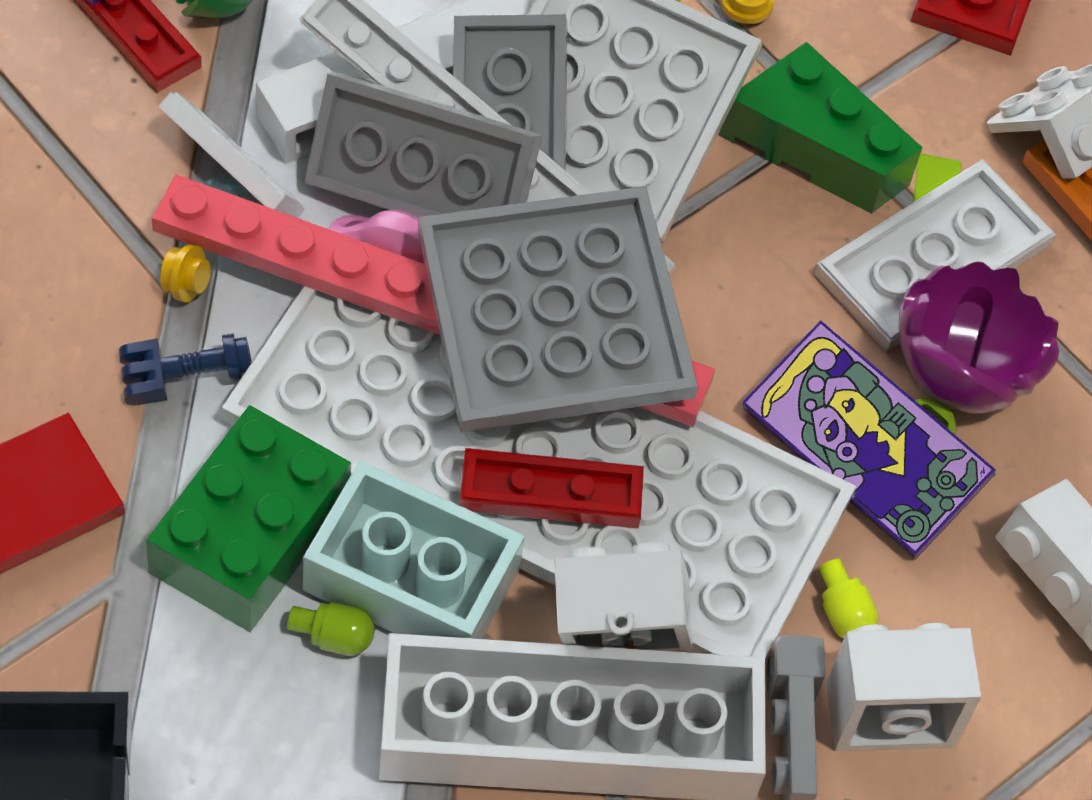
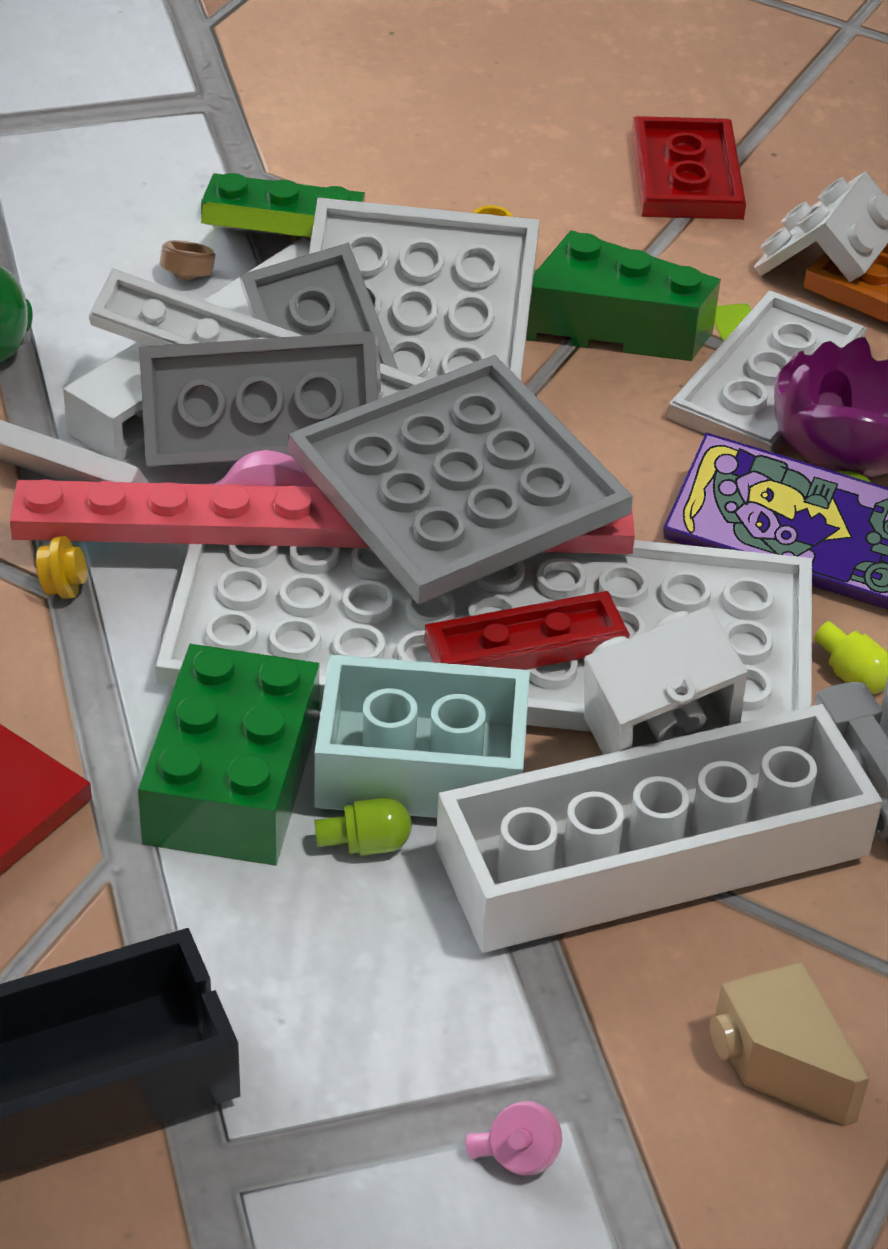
camera: 15 degrees left, 15 degrees down
dark blue hinge [119,333,252,405] -> none

